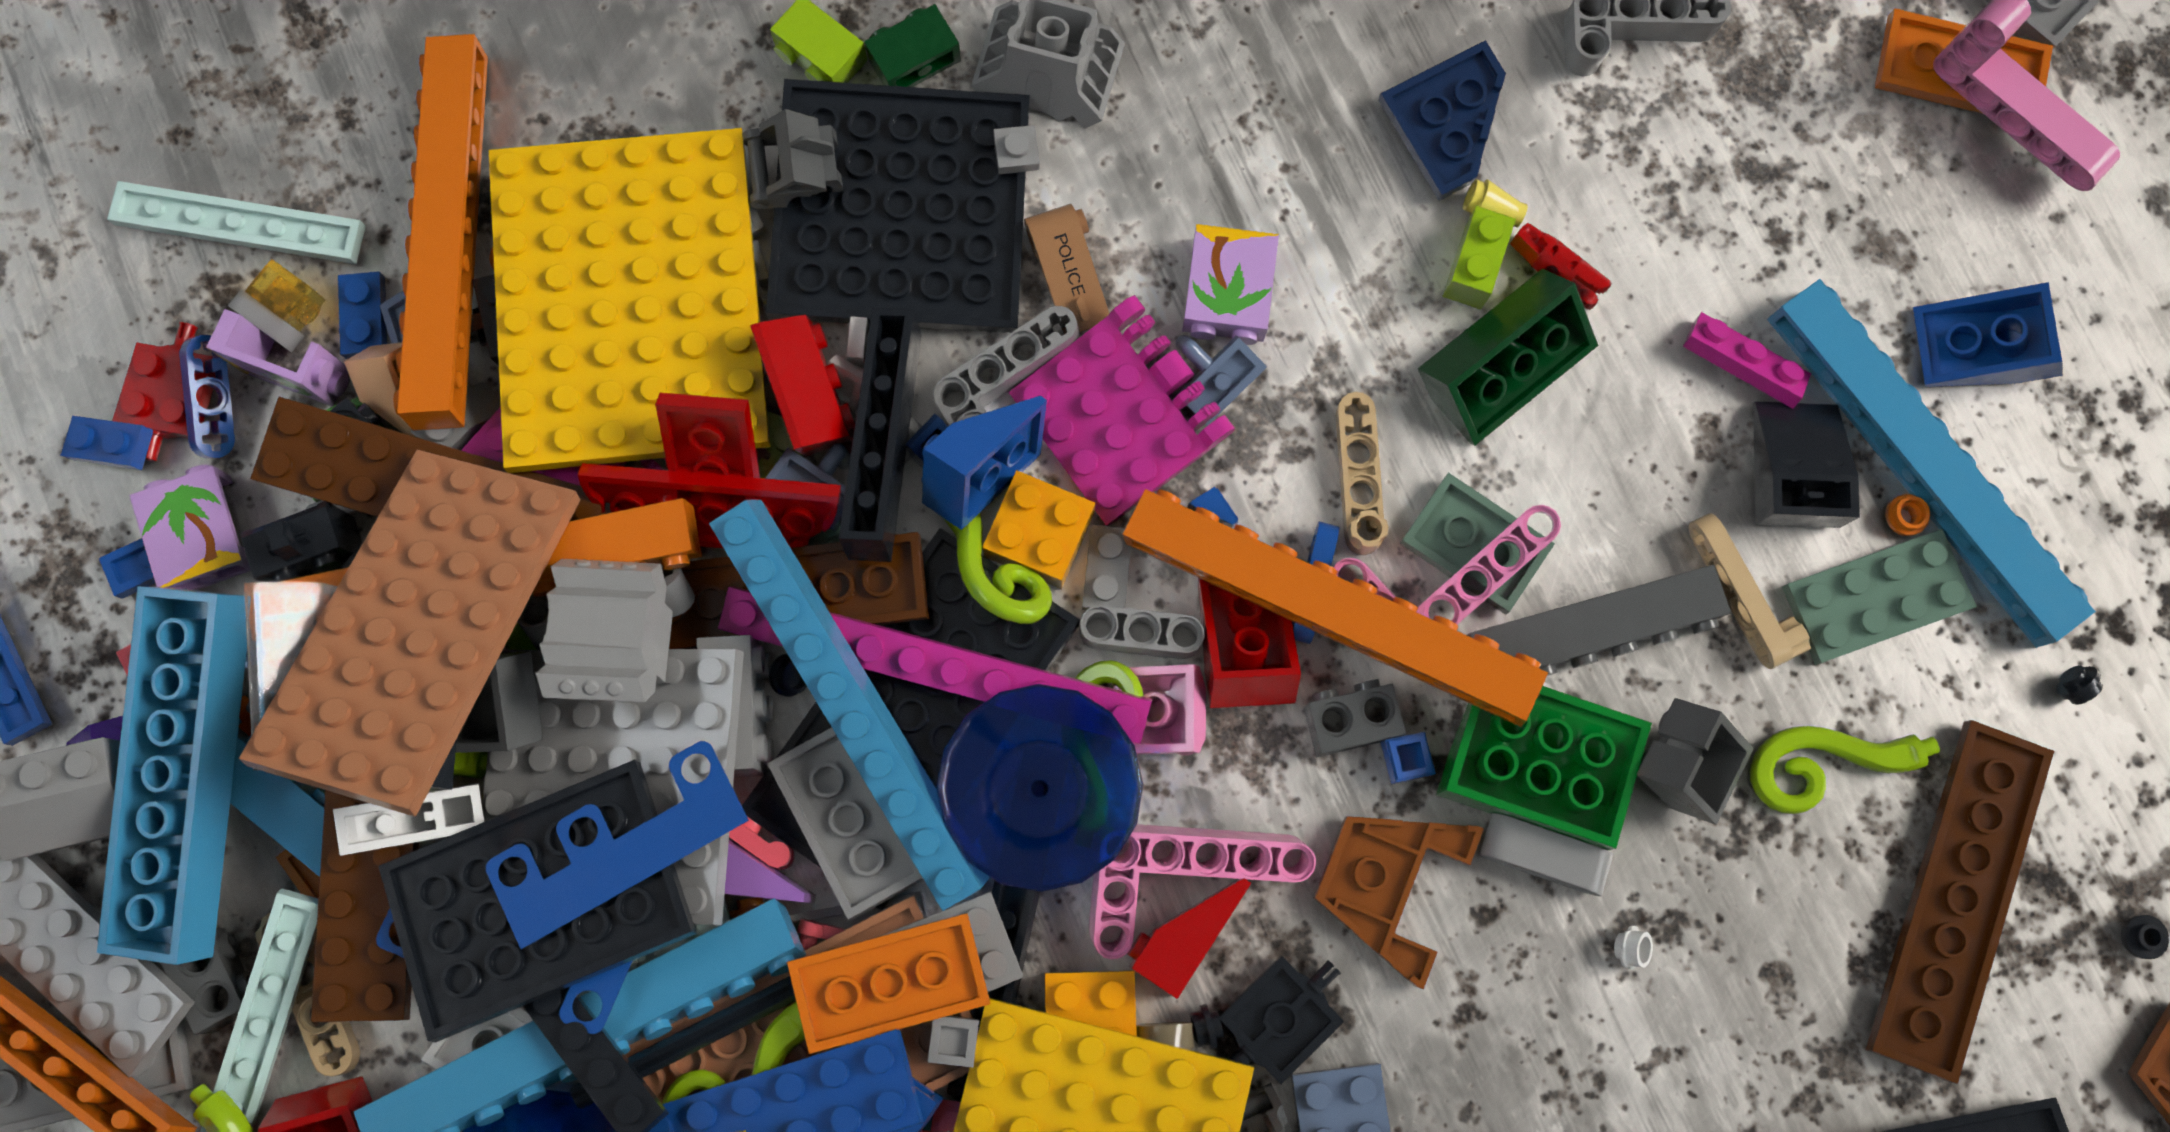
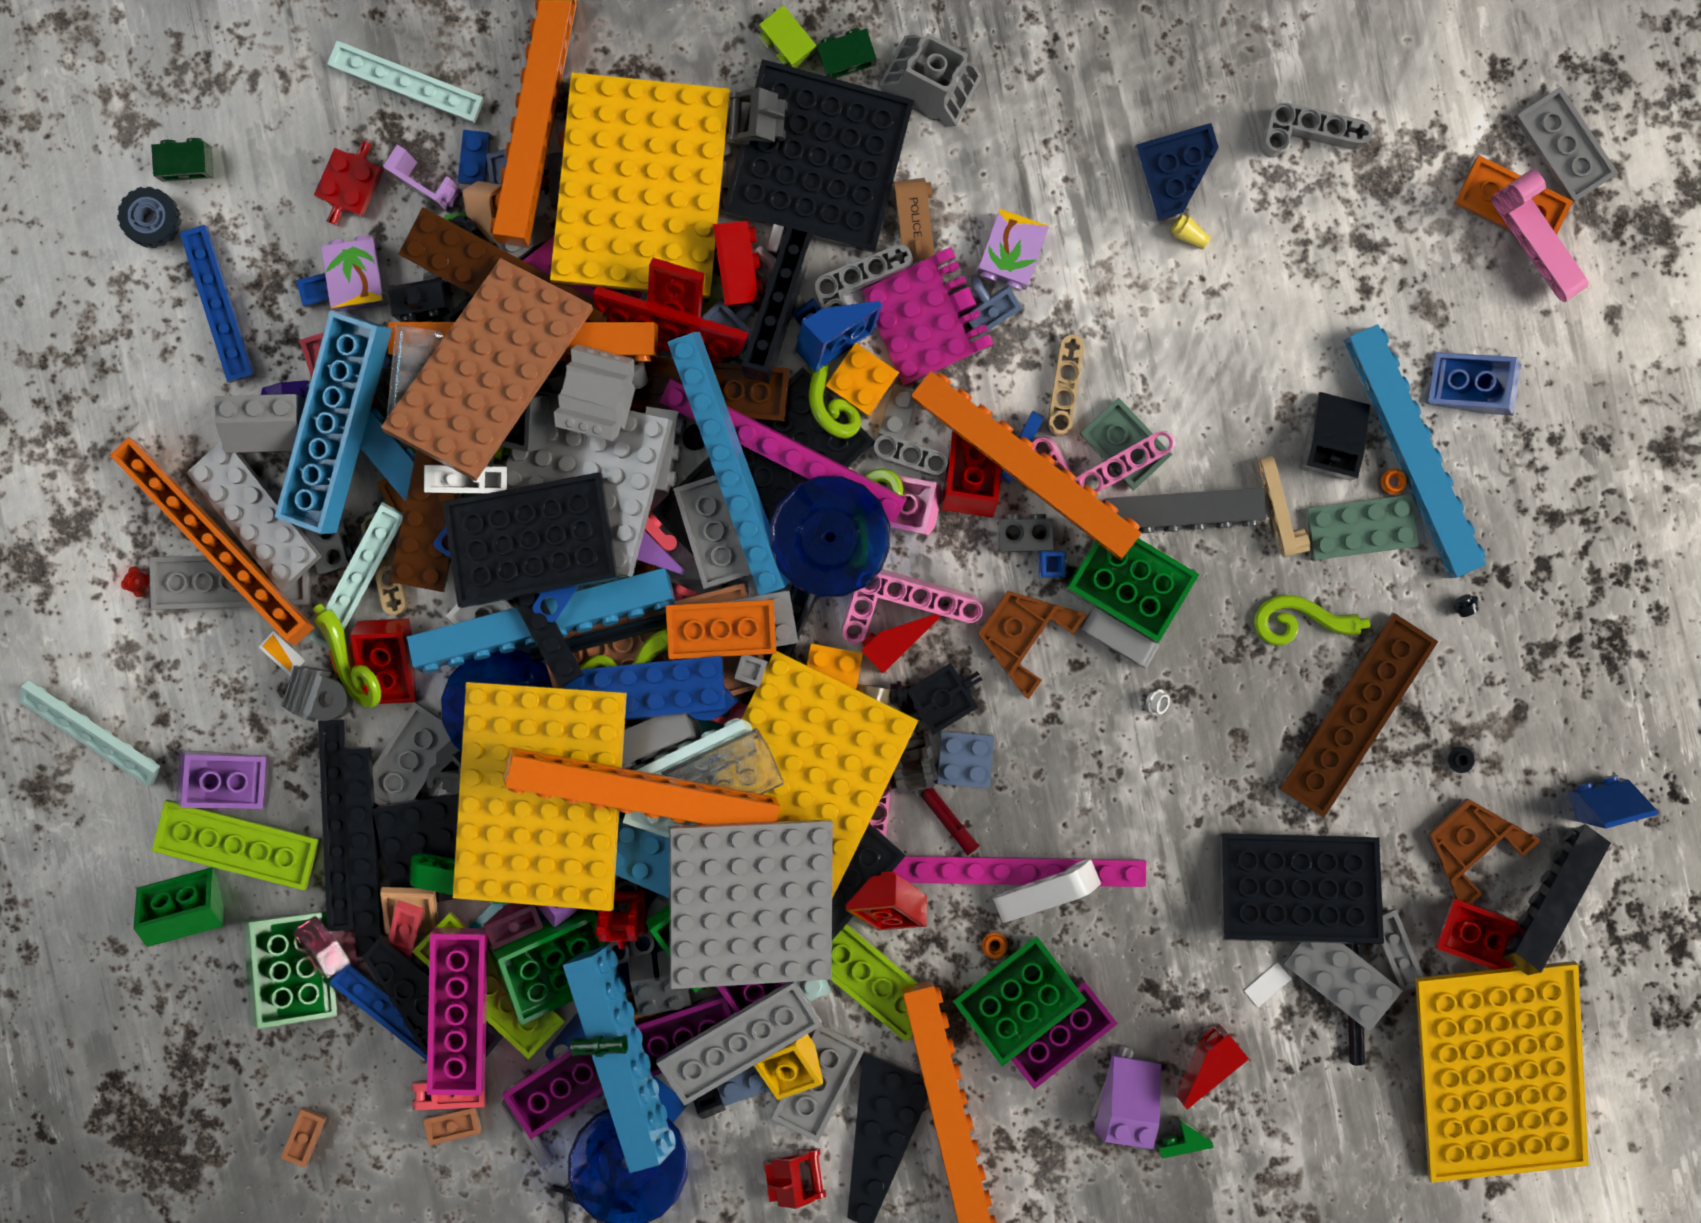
camera: 20 degrees right, 10 degrees up
blue plate [60,416,154,471] -> none
blue beam [179,335,235,459] -> none
light grey beam [227,289,305,353] -> none
clear yellow brick [245,259,326,332] -> none
blue piece [486,741,749,949] -> none
light grey plate [993,125,1040,174] -> none
blue slope [1187,486,1238,529] -> none
dark green slope [1418,269,1599,446] -> none
lime brick [1442,206,1516,310] -> none
red hinge [1510,223,1612,310] -> none
dark grey piece [1637,698,1754,825] -> none
dark pink plate [1683,312,1811,409] -> none

